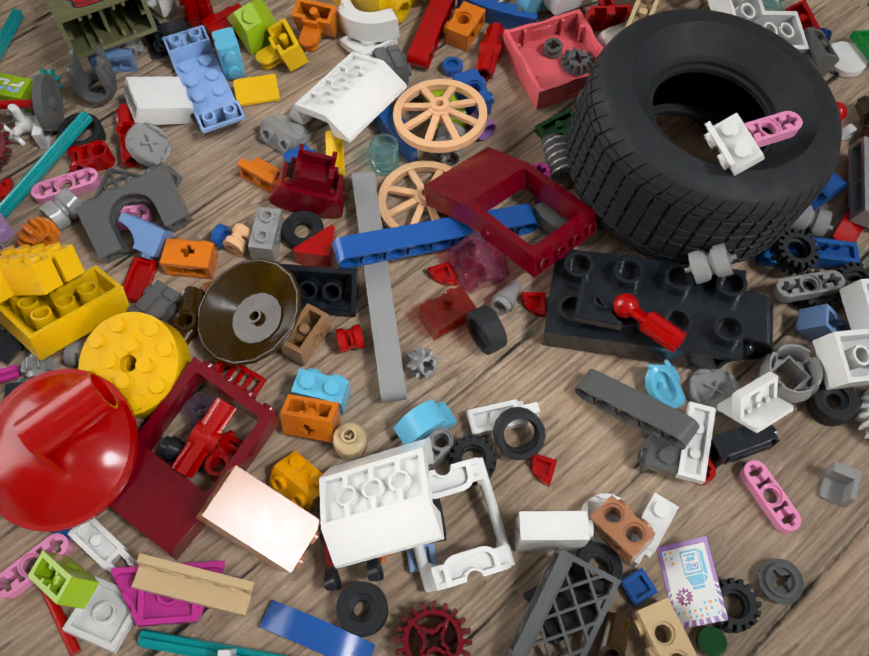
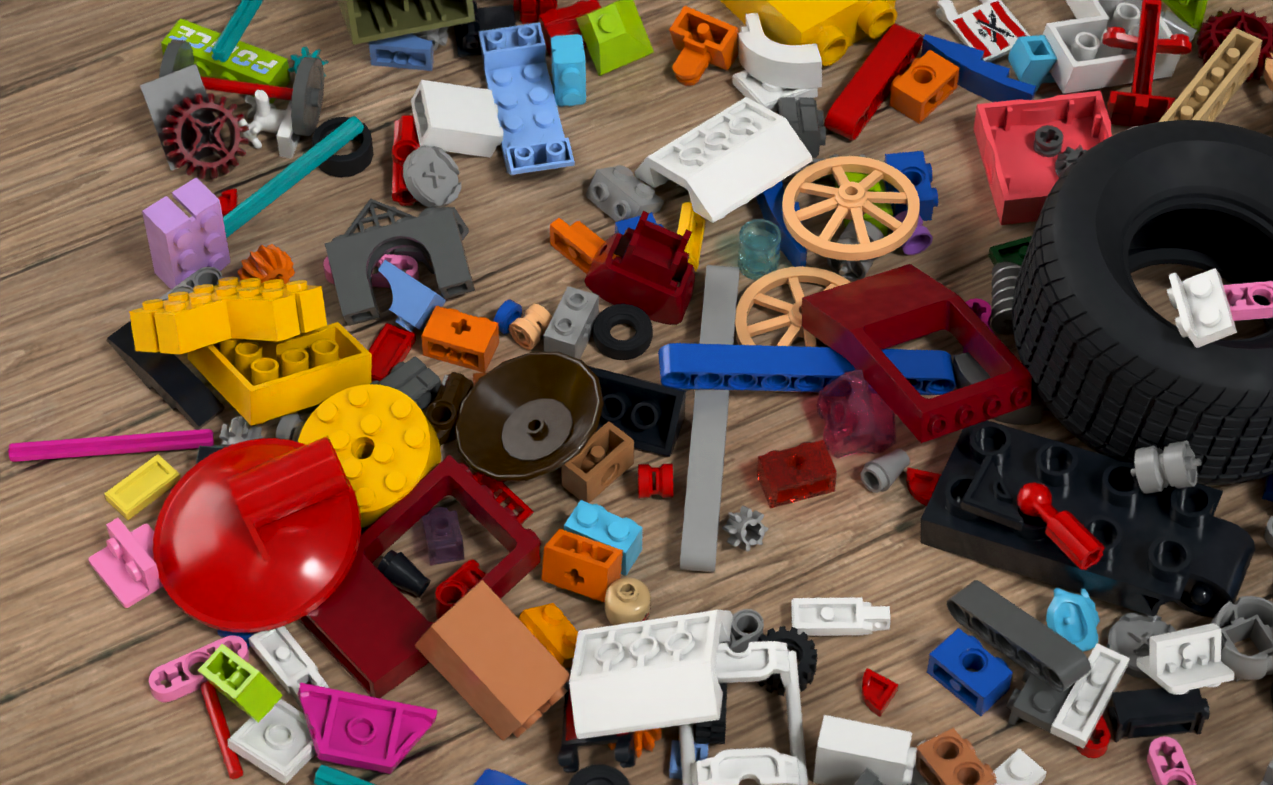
camera: 15 degrees right, 10 degrees down
bright pink beam [31,168,101,205] -> none
light grey wheel [38,188,82,232] -> none
dark grey piece [66,46,117,105] -> none
red piece [67,140,116,173] -> none
tan fence [131,553,254,617] -> none
red piece [172,397,237,479] -> none
yellow slope [233,74,281,106] -> none
yellow brick [255,18,309,72] -> none
red slope [293,225,337,267] -> none
medium azure brick [393,399,458,445] -> none
red tile [427,261,457,286] -> none
blue tile [442,57,463,78] -> none
black tyre [466,305,507,355] -> none
red piece [476,22,505,82] -> none
black tyre [493,407,546,460] -> none
none -> blue brick [927,628,1013,717]

